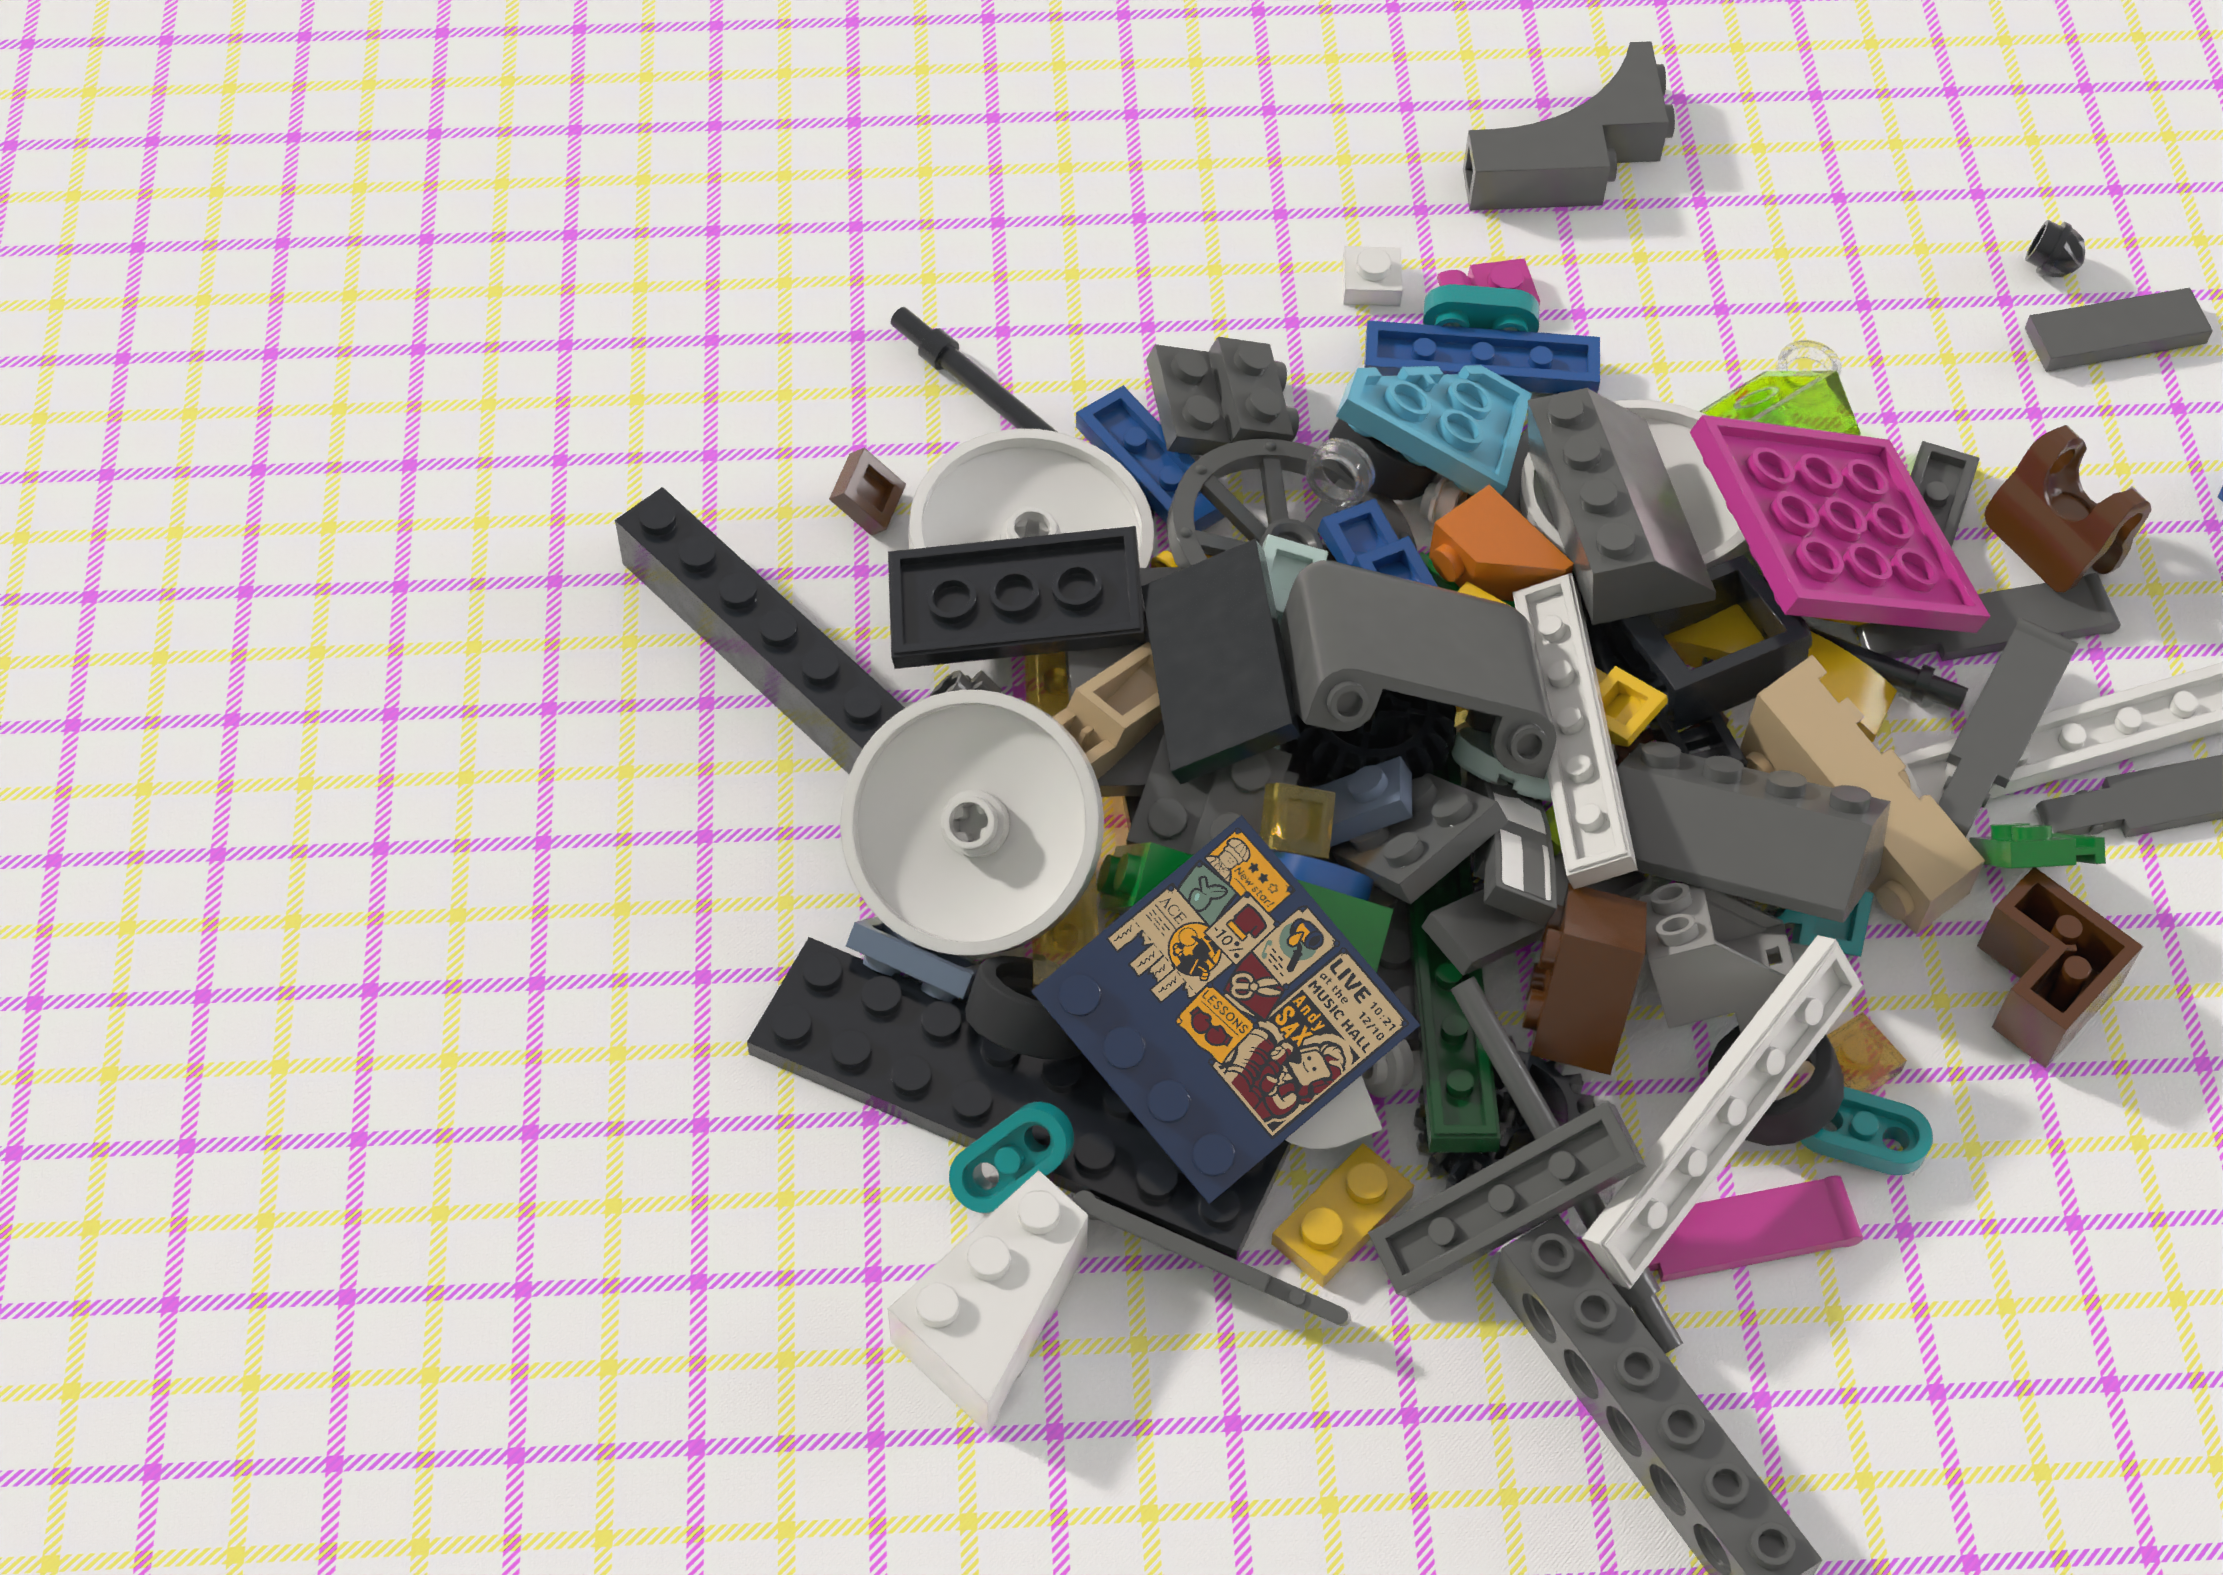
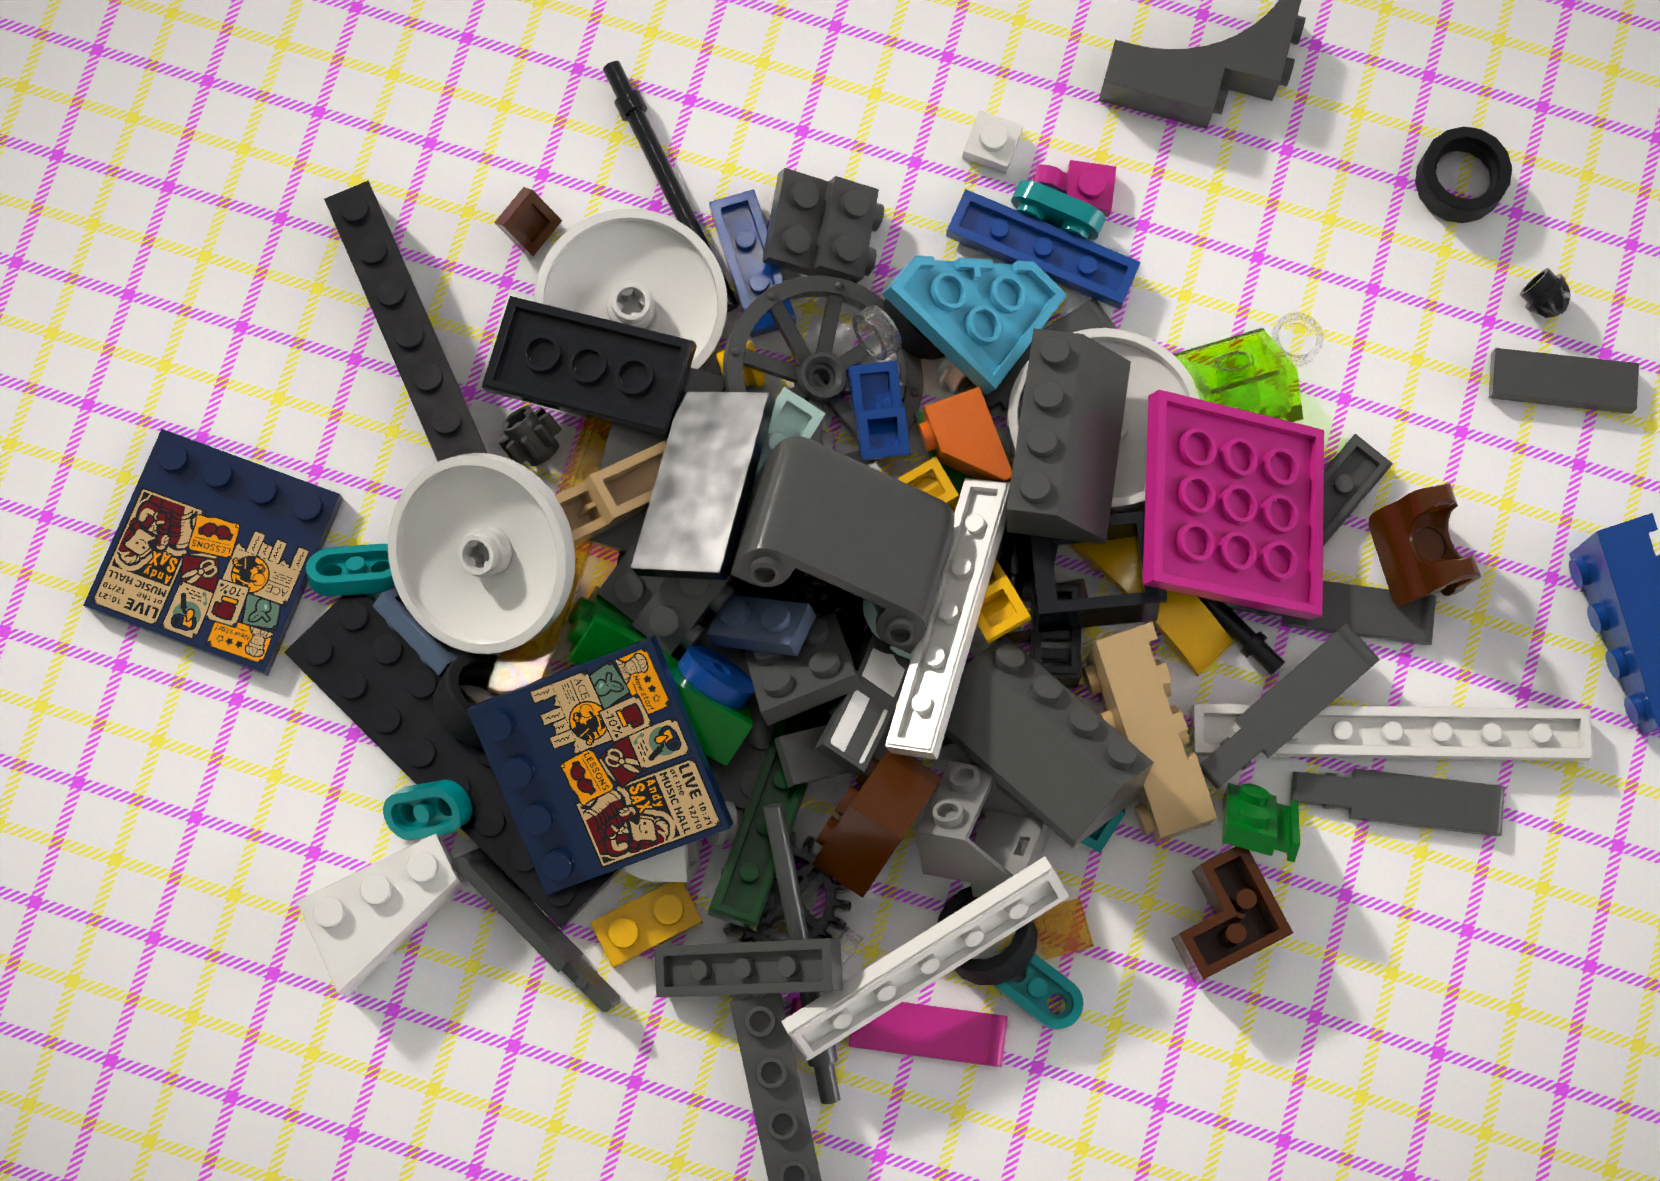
camera: 20 degrees right, 20 degrees up
clear yellow plate [1260,783,1336,859] -> none
none -> plate [83,429,343,676]
none -> teal plate [306,544,395,596]
none -> black tyre [1415,126,1512,223]

